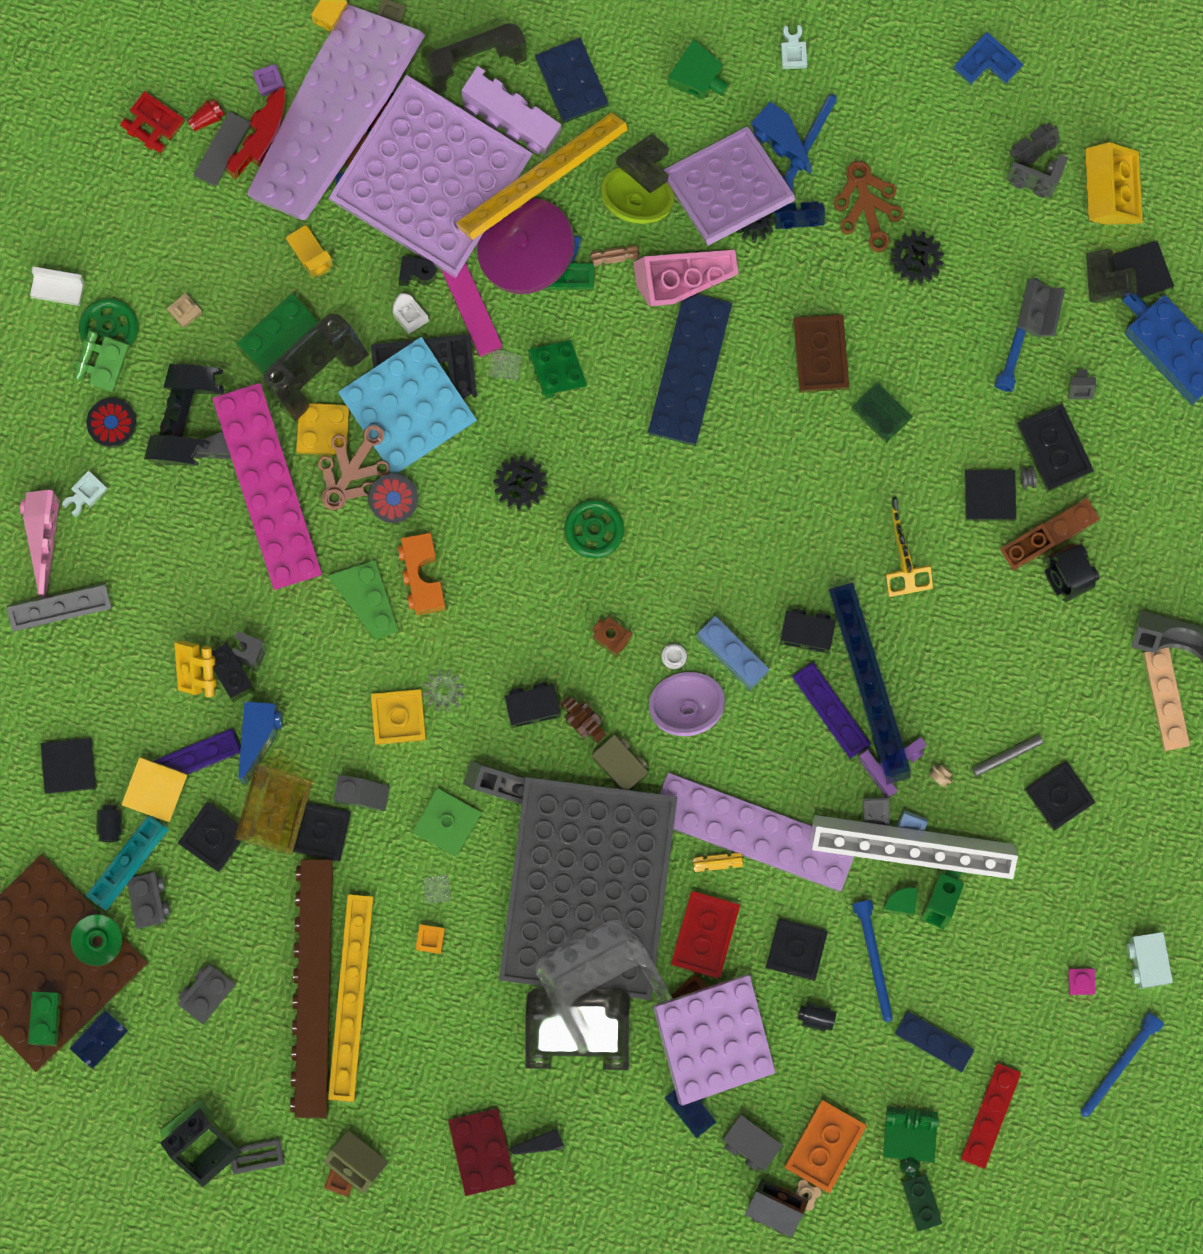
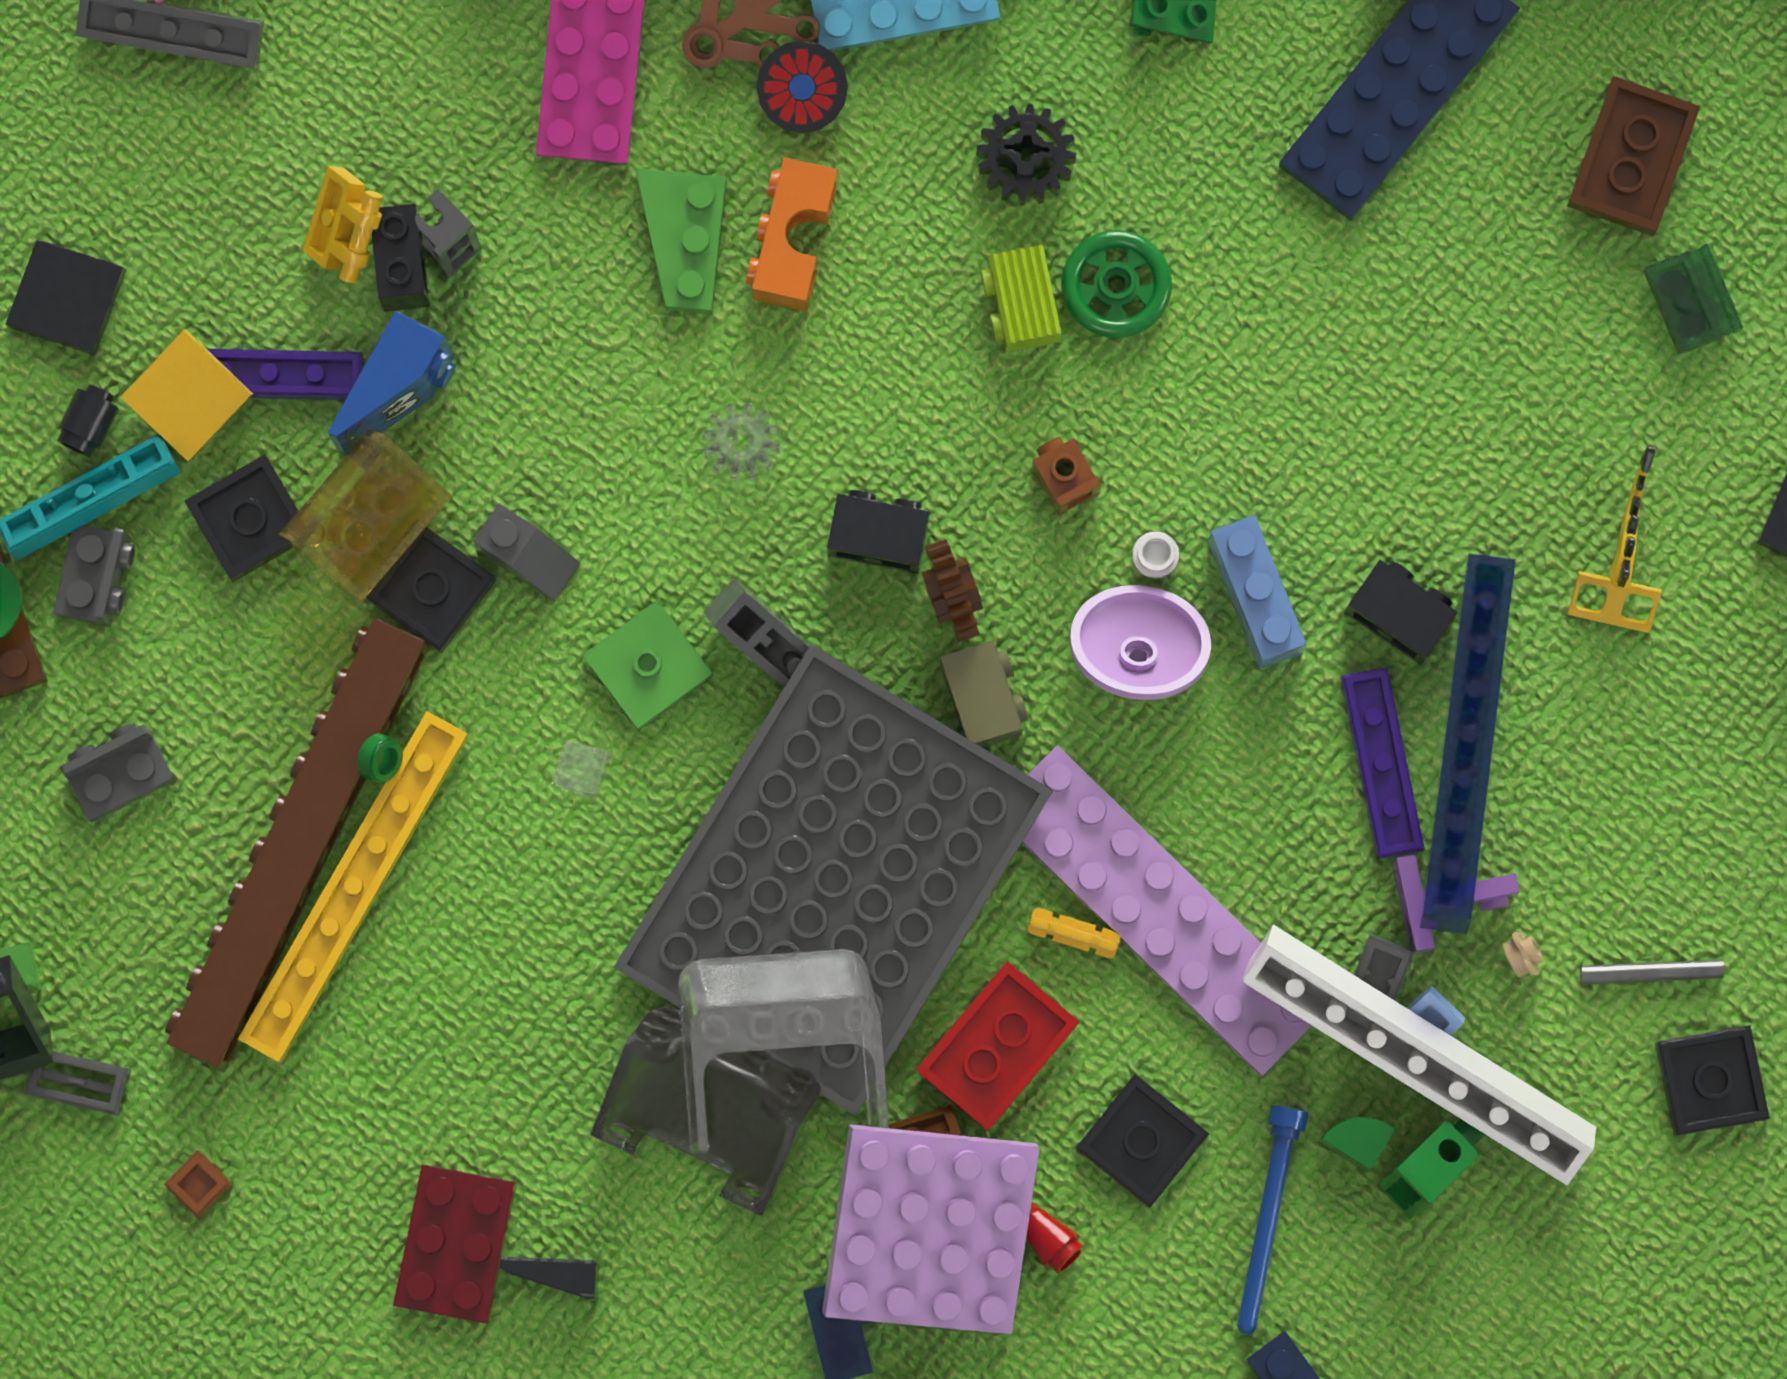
camera: 30 degrees right, 0 degrees up
olive brick [323,1130,389,1194] -> none
yellow tile [371,689,426,745] -> none
light orange plate [415,924,445,954] -> none
black brick [797,1001,837,1032] -> none
none -> green tile [357,733,403,783]
none -> lime brick [981,245,1061,353]
none -> red cone [1026,1203,1085,1274]

